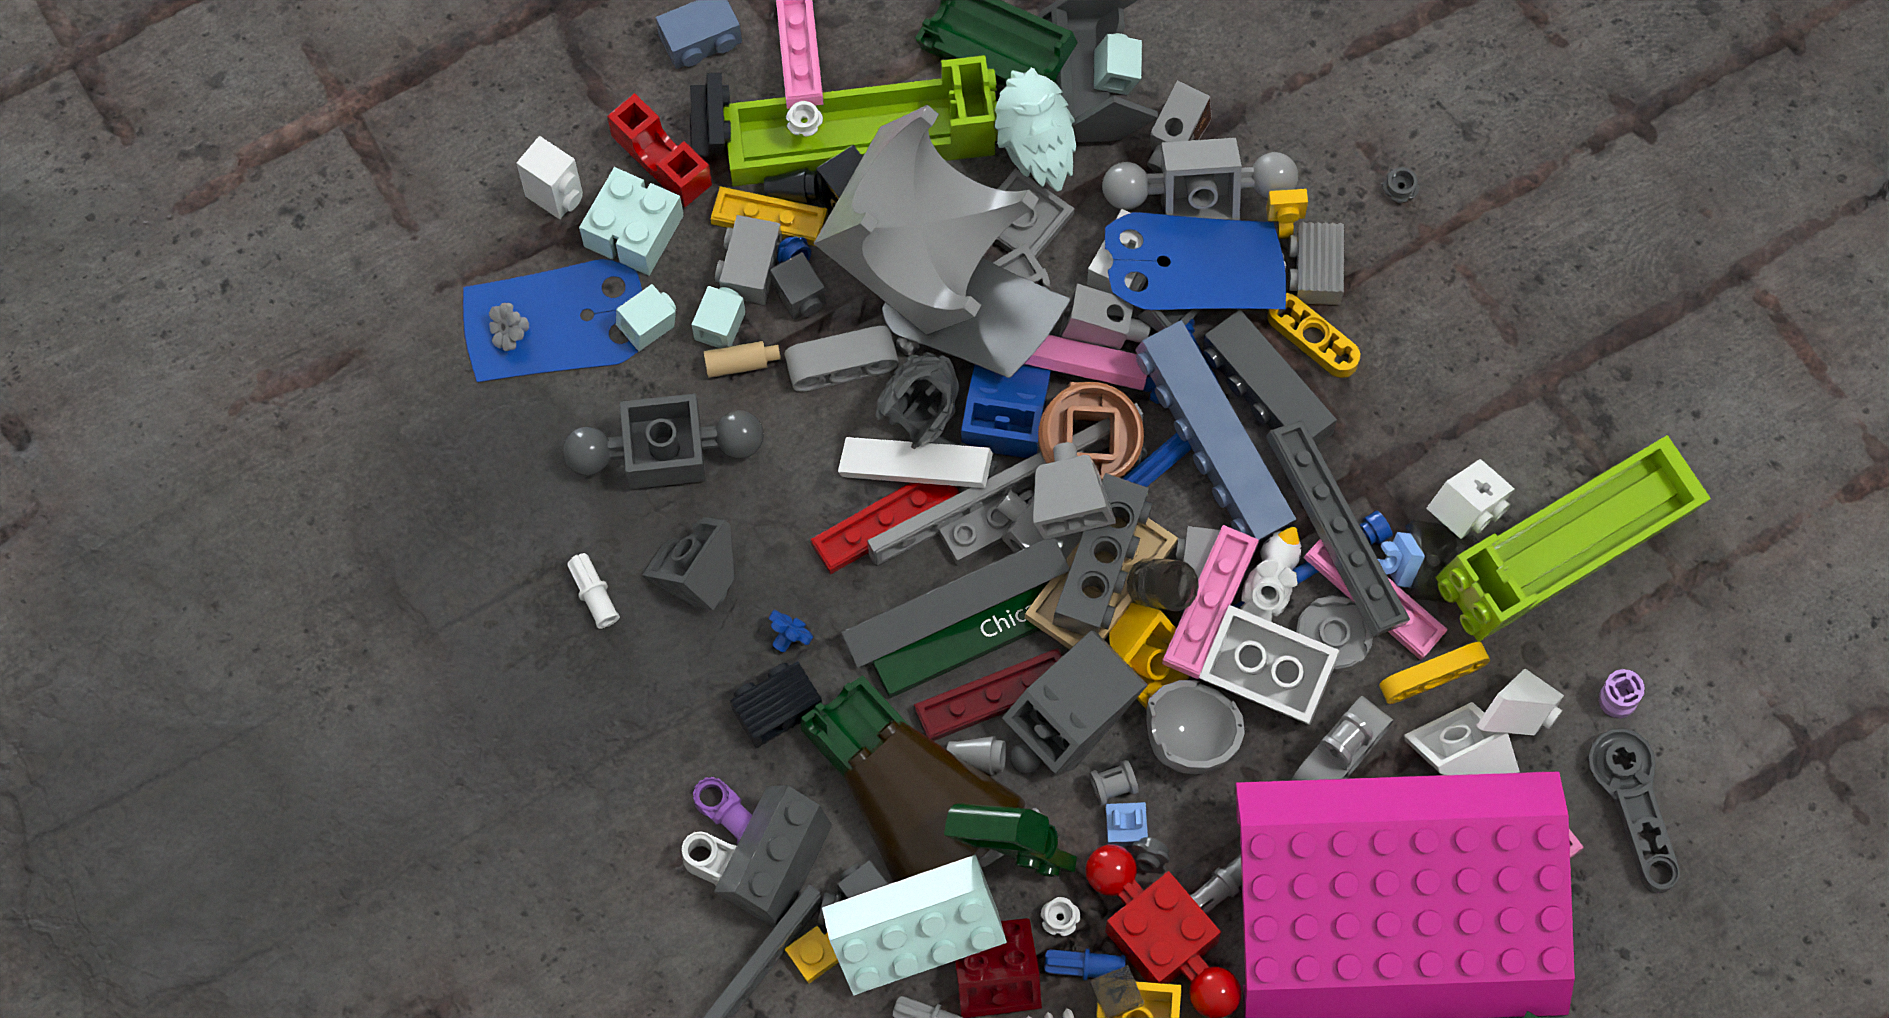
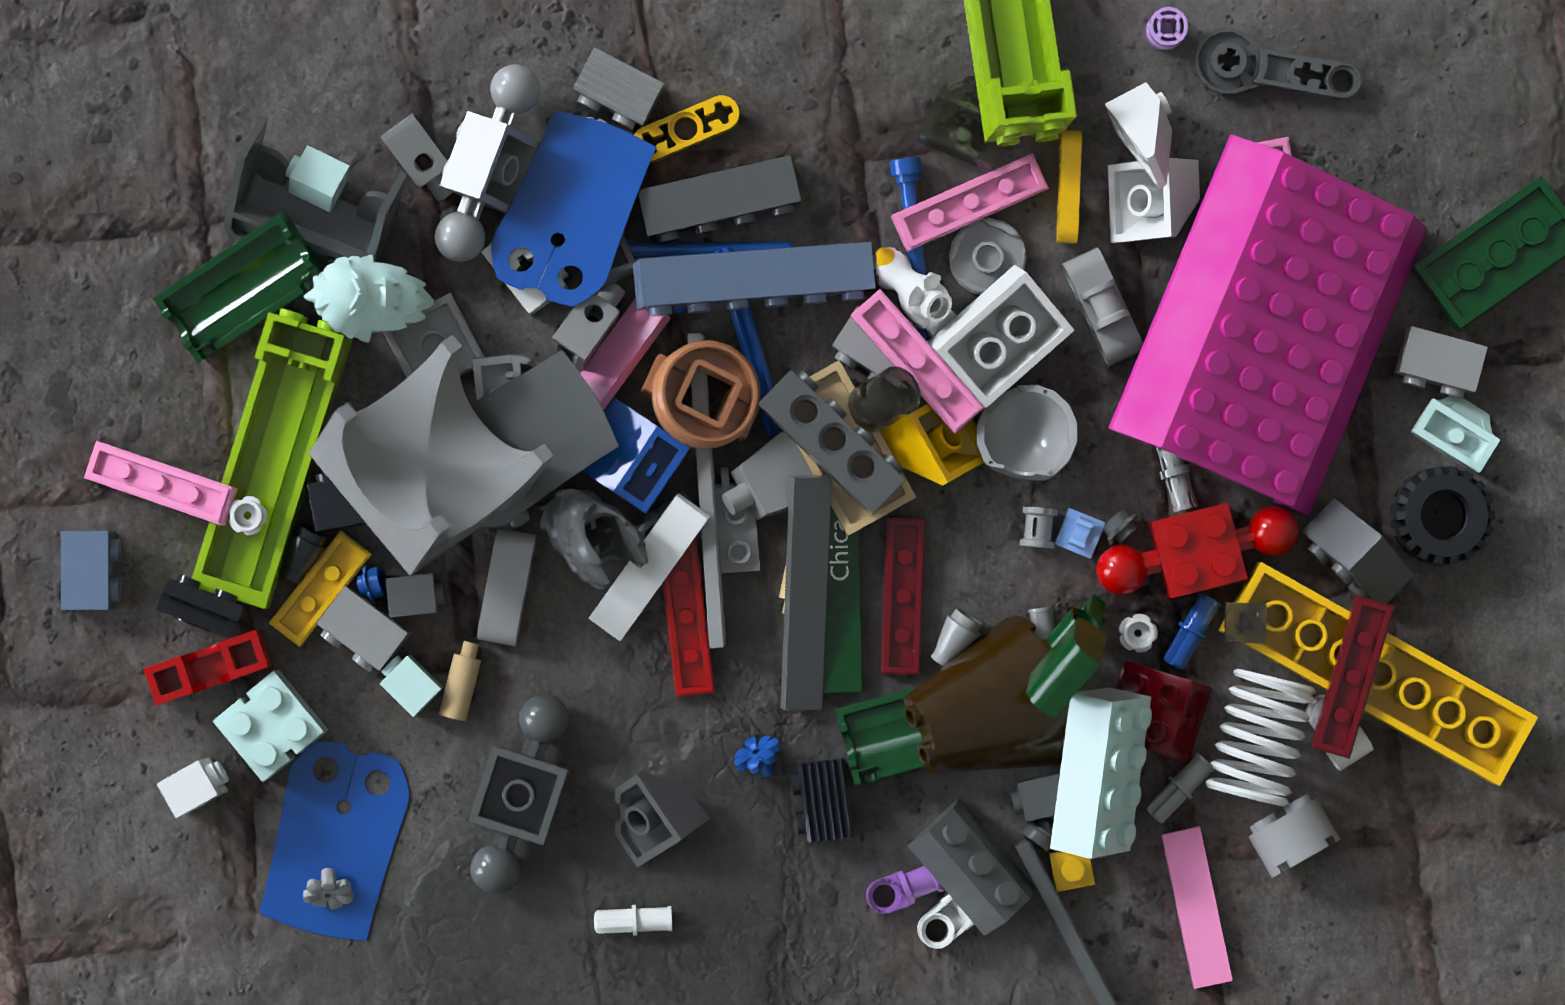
camera: 70 degrees left, 20 degrees up
light aqua brick [616,284,676,351] -> none
dark grey slope [1002,630,1148,774] -> none
light grey torso [1033,442,1116,540] -> none
yellow plate [1266,189,1308,239] -> none
dark grey tile [1266,420,1410,637] -> none
light blue tile [1378,532,1425,587] -> none
white brick [1426,459,1515,539] -> none

